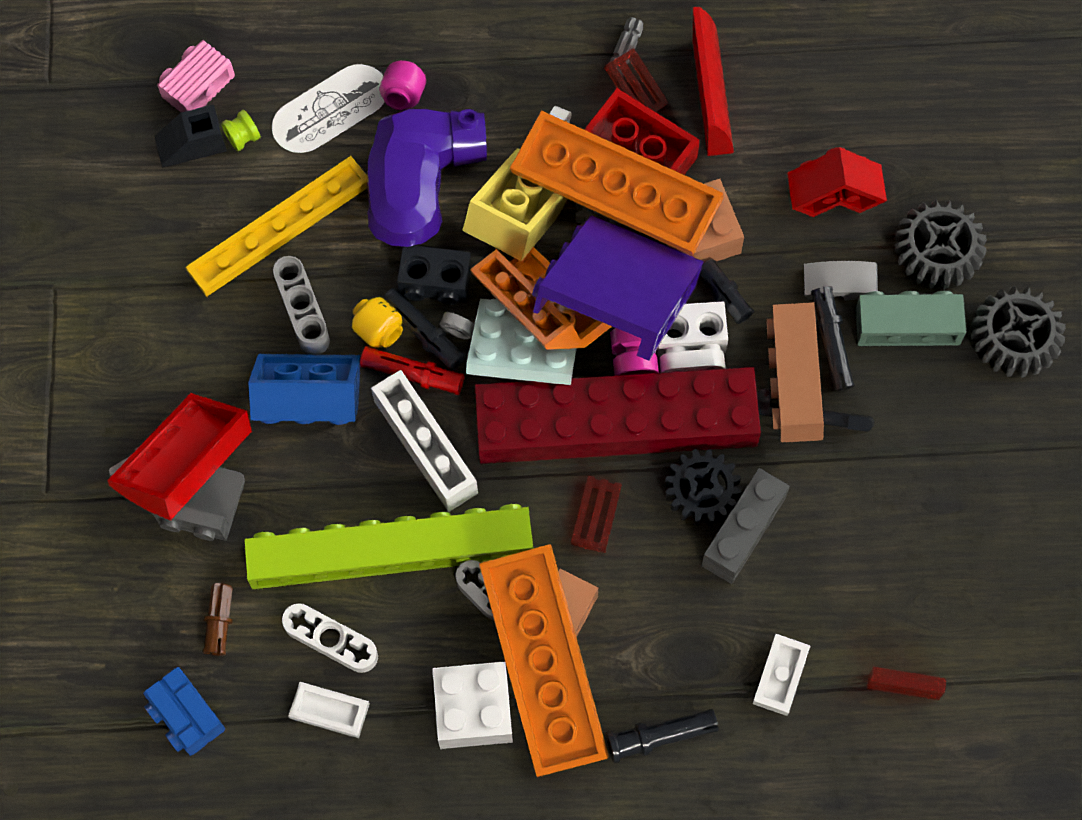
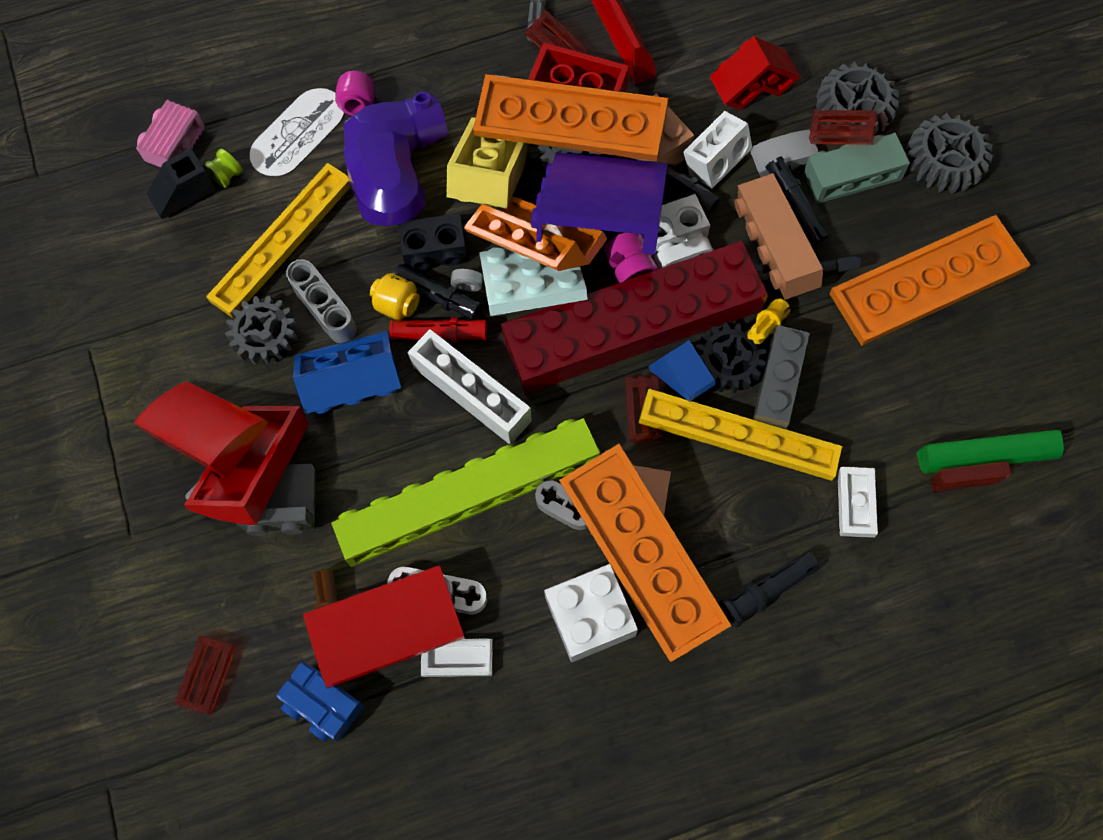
camera: 15 degrees left, 0 degrees up
none -> red slope [133,381,268,478]
none -> clear red tile [174,636,236,715]
none -> dark grey gear [225,296,298,365]
none -> red slope [303,565,464,688]
none -> yellow plate [639,389,842,481]
none -> blue slope [649,340,715,402]
none -> white brick [683,111,752,188]
none -> yellow axle [747,299,790,344]
none -> clear red tile [809,110,877,145]
none -> orange plate [829,215,1030,346]
none -> green brick [916,430,1064,474]

